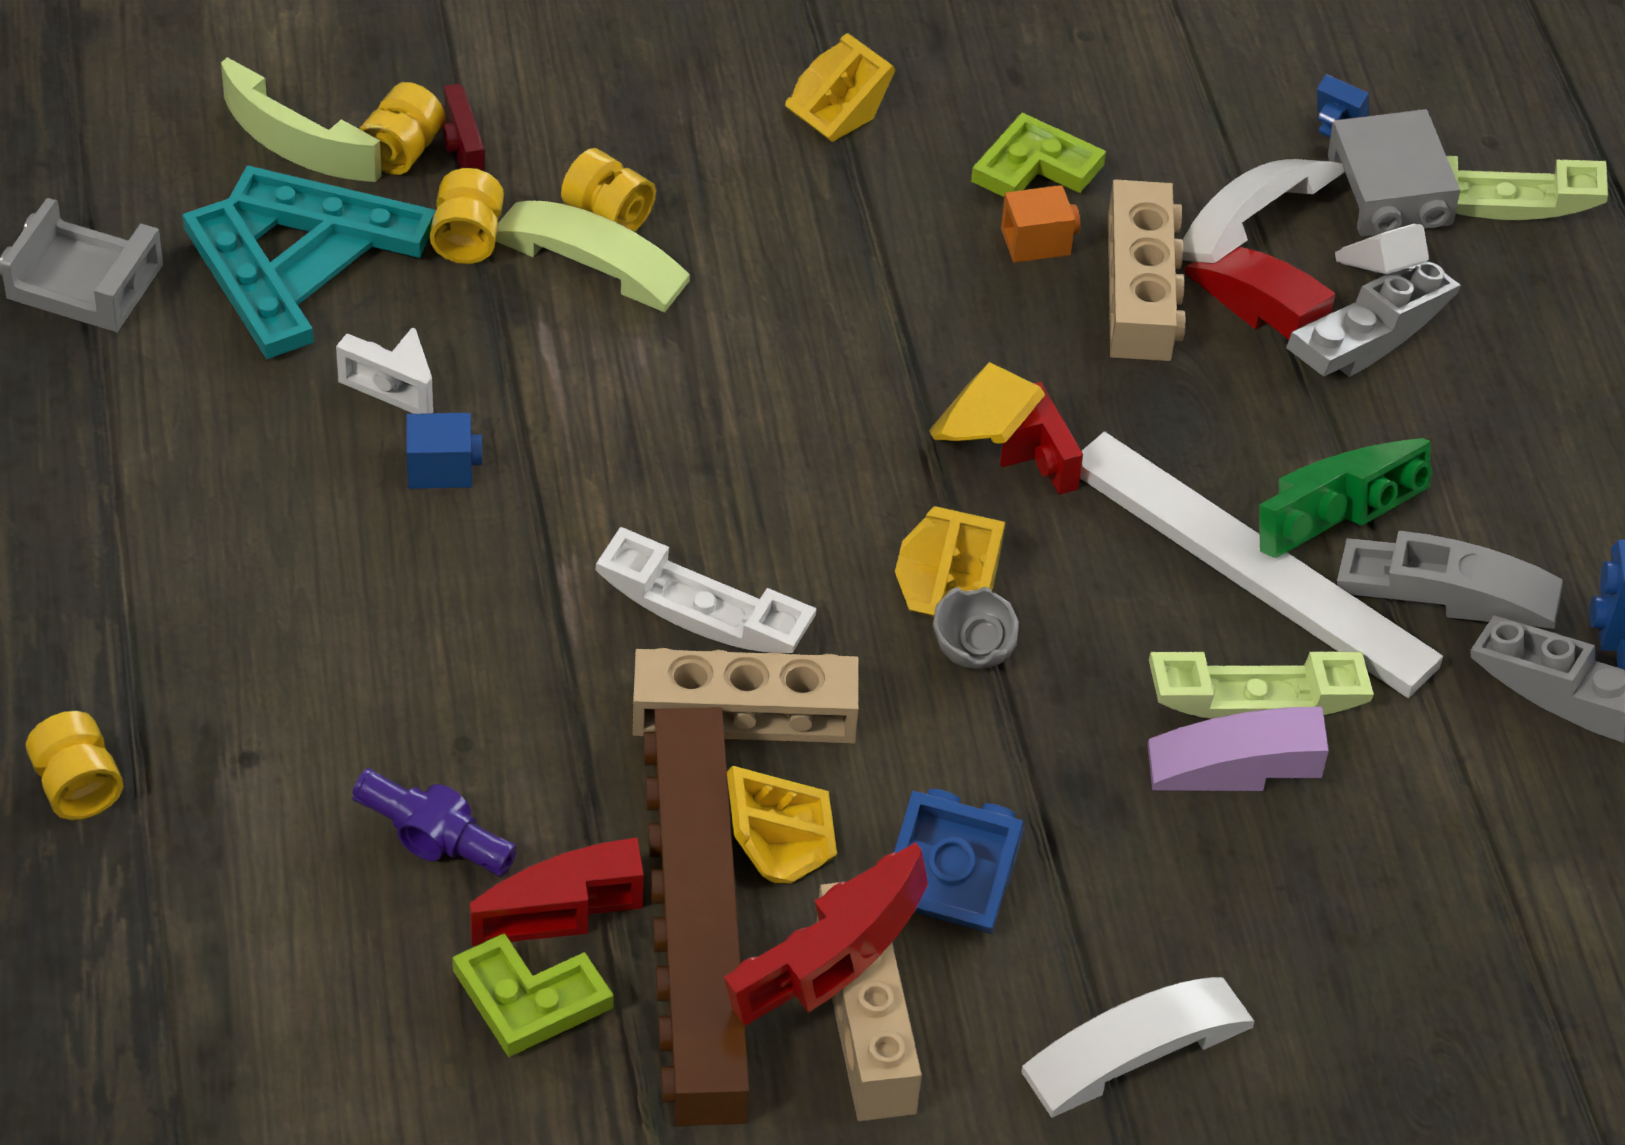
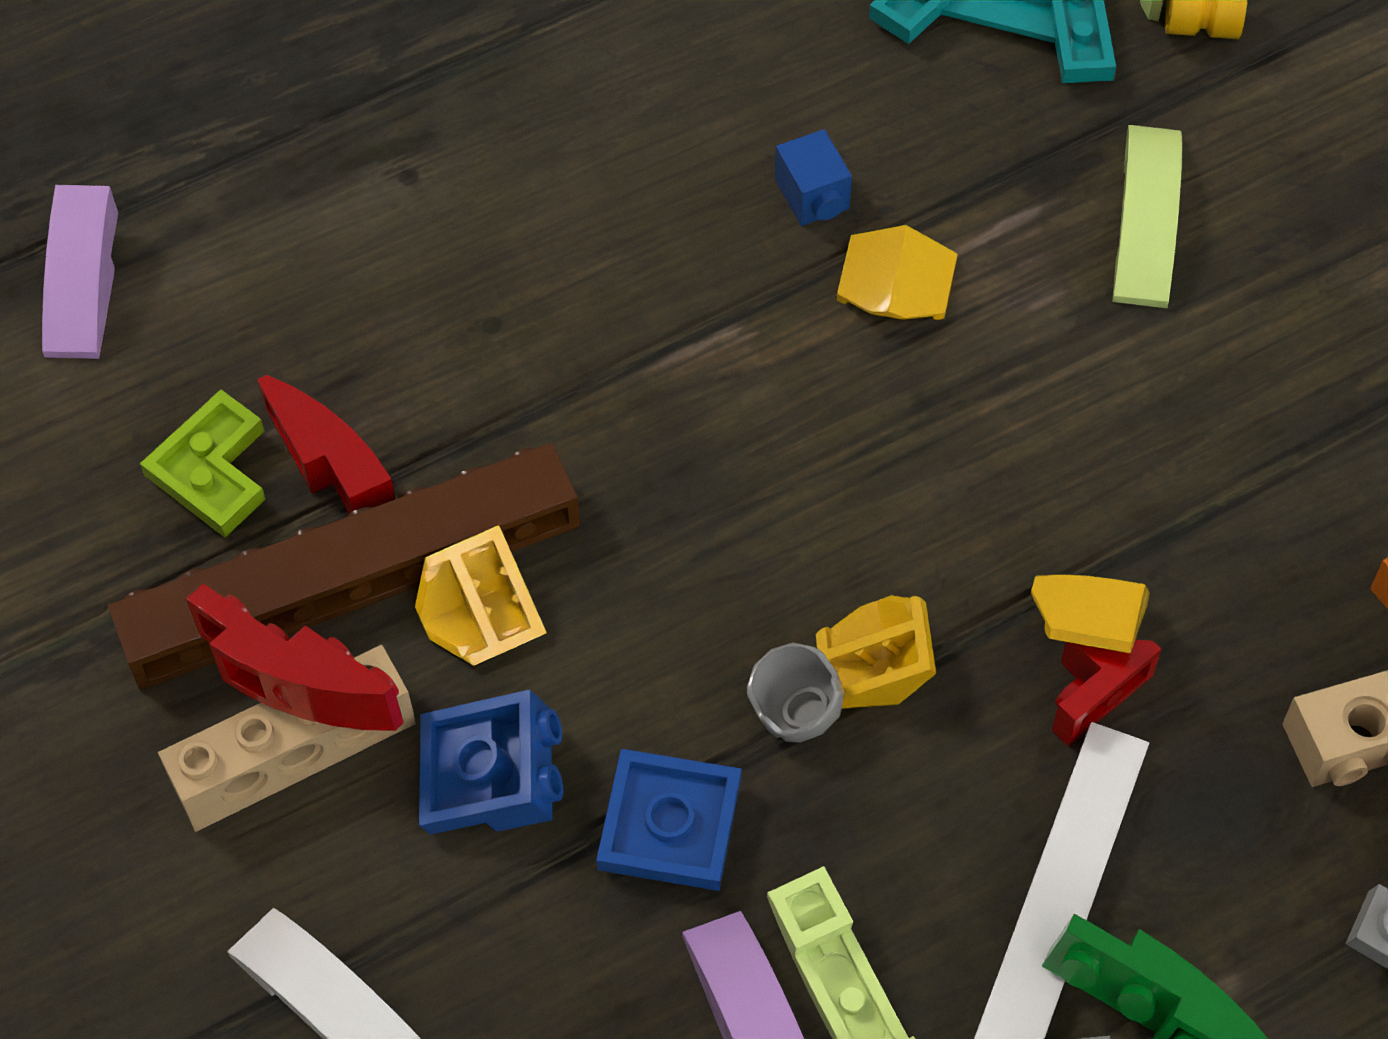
camera: 75 degrees right, 10 degrees up
yellow wheel [25,711,123,820] -> none
white slope [336,328,433,414] -> none
dark purple pin [352,768,517,878] -> none
yellow wheel [430,168,504,264] -> none
dark red plate [442,83,485,172] -> none
yellow wheel [561,148,656,232] -> none
white slope [596,527,816,653] -> none
tan brick [633,648,858,743] -> none
none -> lavender slope [42,185,118,359]
none -> blue plate [596,749,742,891]
none -> yellow slope [837,225,957,320]

